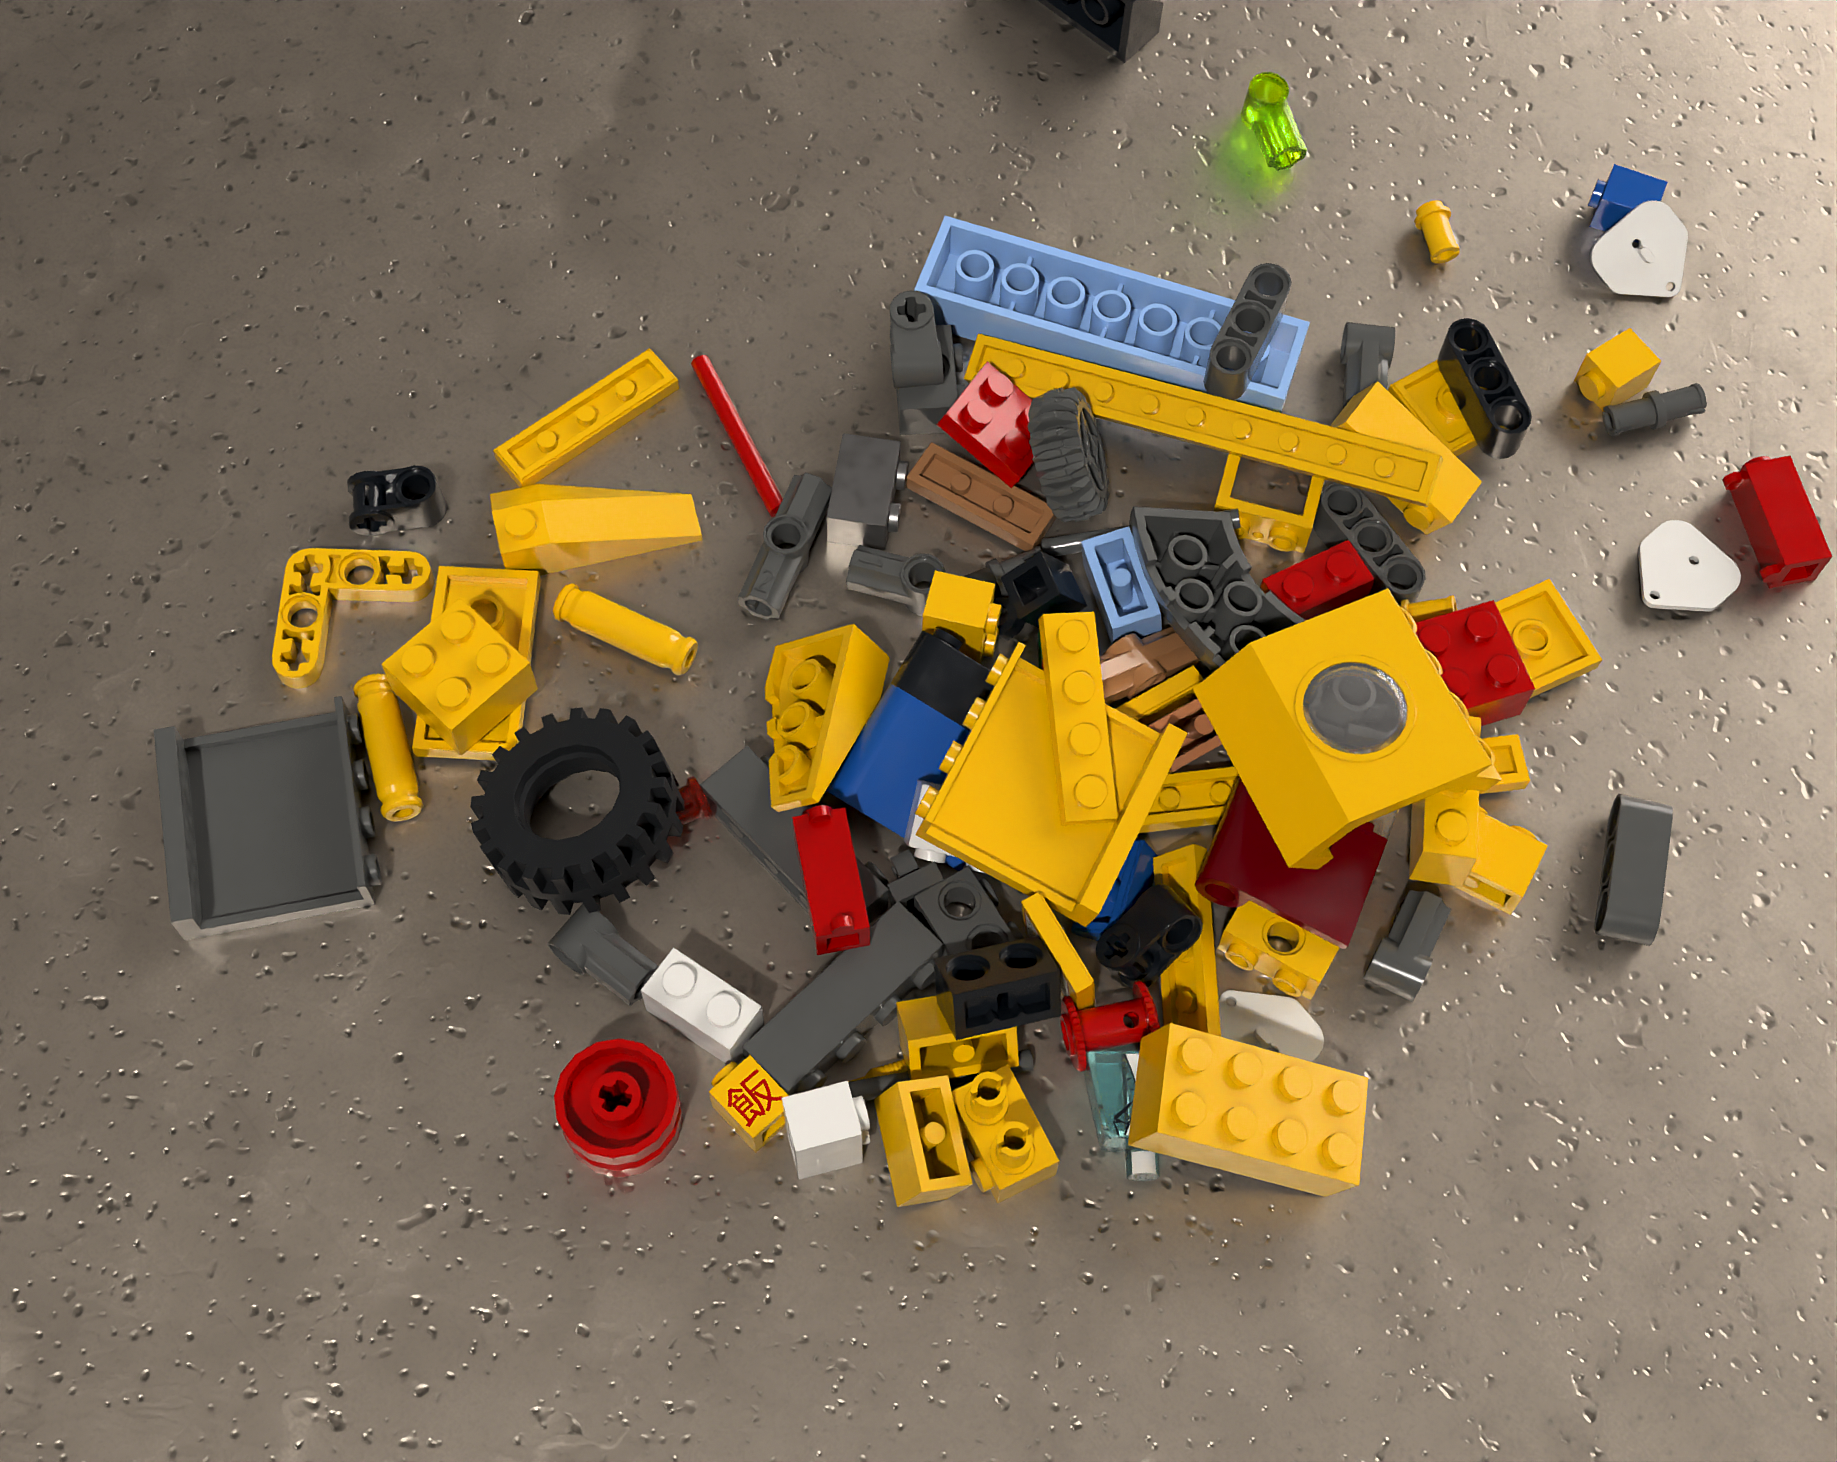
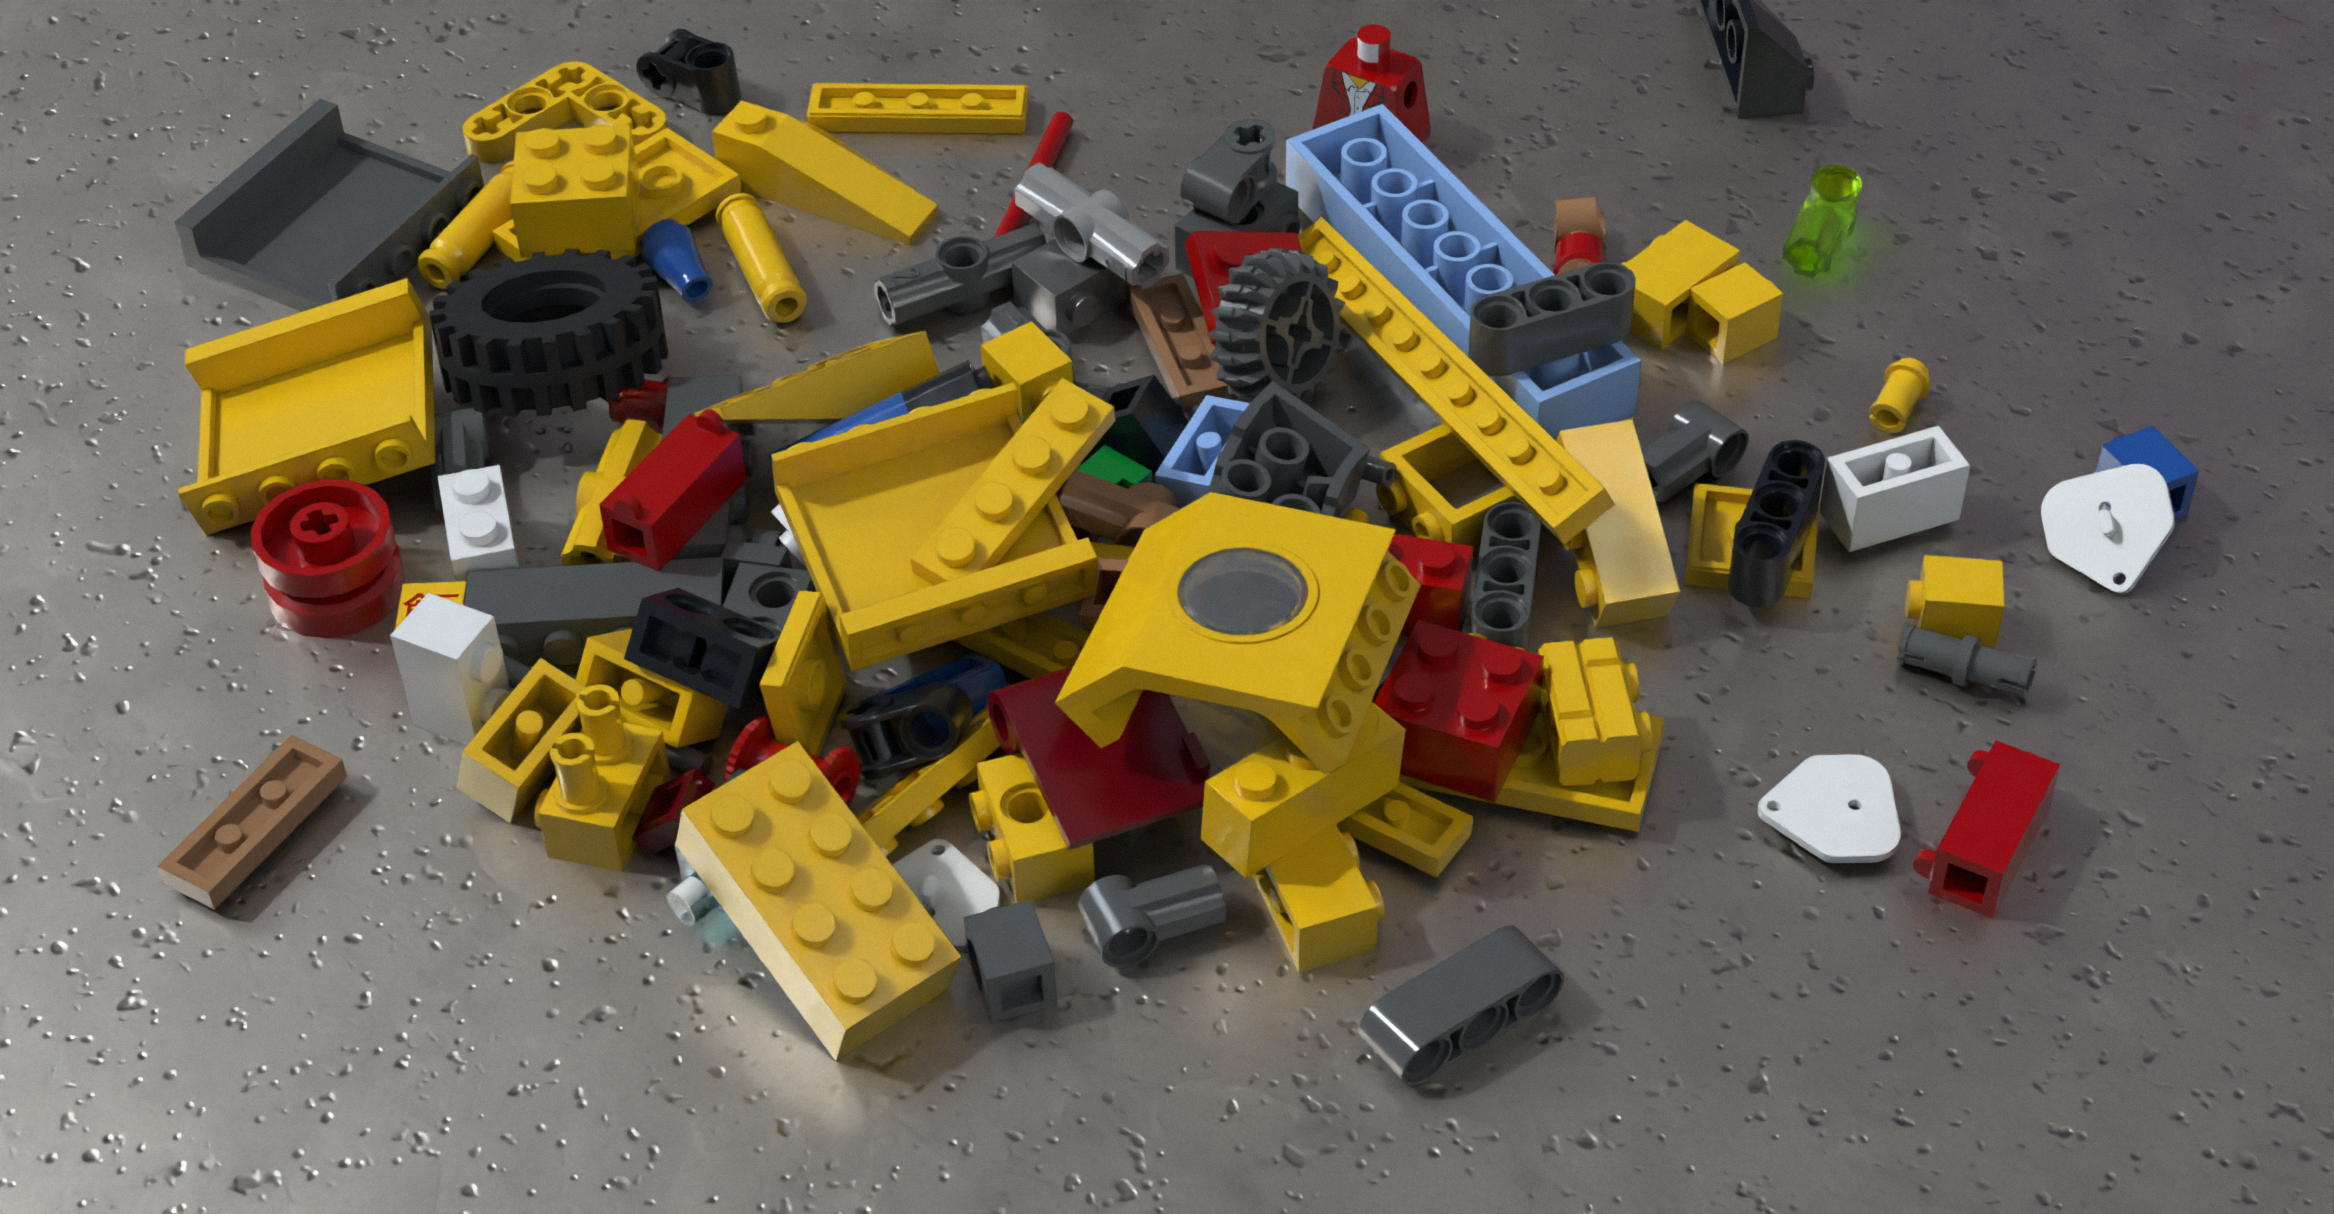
camera: 45 degrees right, 20 degrees down
none -> medium nougat plate [157,735,347,910]
none -> yellow panel [178,278,436,535]
none -> yellow piece [561,420,662,566]
none -> dark red plate [632,768,715,854]
none -> blue cone [640,219,713,302]
none -> dark grey brick [964,900,1058,1024]
none -> light grey piece [1014,162,1169,290]
none -> red torso [1313,24,1431,143]
none -> yellow brick [1538,637,1652,786]
none -> medium nougat piece [1553,196,1607,275]
none -> yellow brick [1621,220,1740,350]
none -> yellow brick [1685,262,1784,365]
none -> white brick [1819,426,1970,552]

